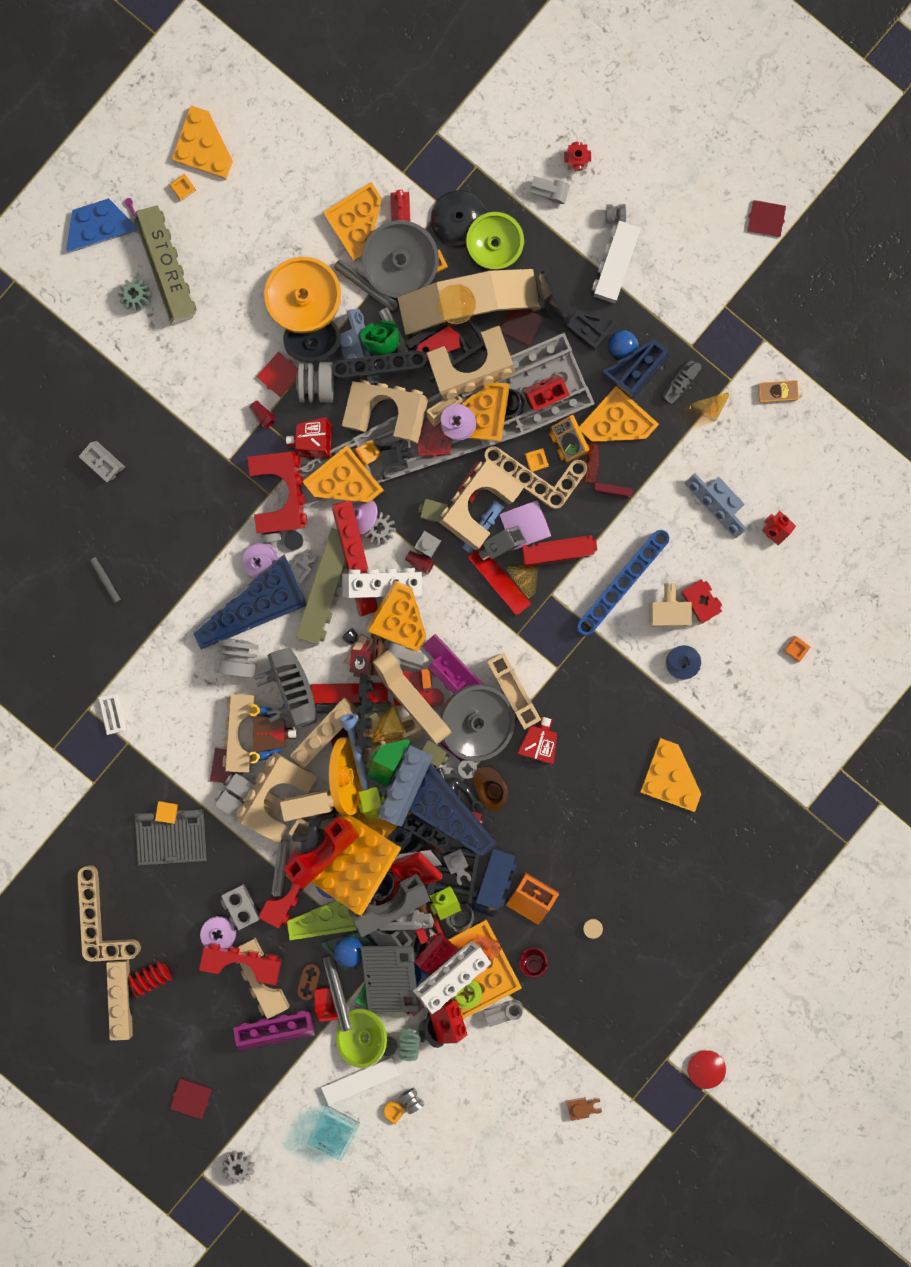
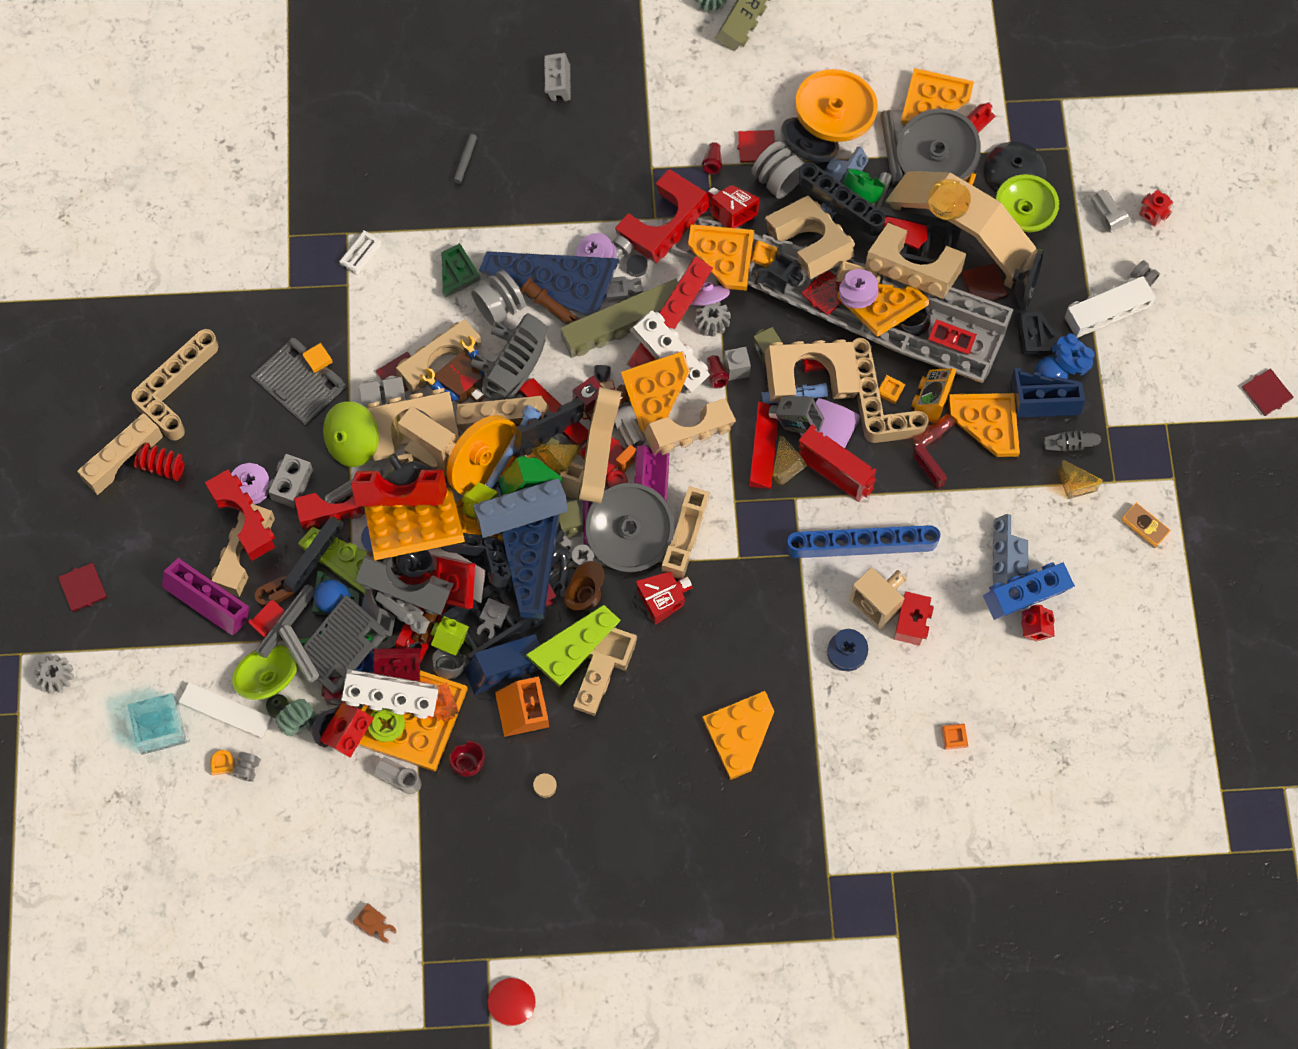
camera: 45 degrees right, 20 degrees down
none -> light grey axle [279,625,319,683]
none -> black beam [283,516,344,593]
none -> lime dish [323,401,379,467]
none -> dark green wing [441,243,481,298]
none -> reddish brown pin [520,277,580,325]
none -> lime wing [526,605,621,687]
none -> tan plate [573,628,637,716]
none -> tan arch [643,398,736,455]
none -> blue brick [983,562,1075,620]
none -> blue plate [1052,334,1095,375]

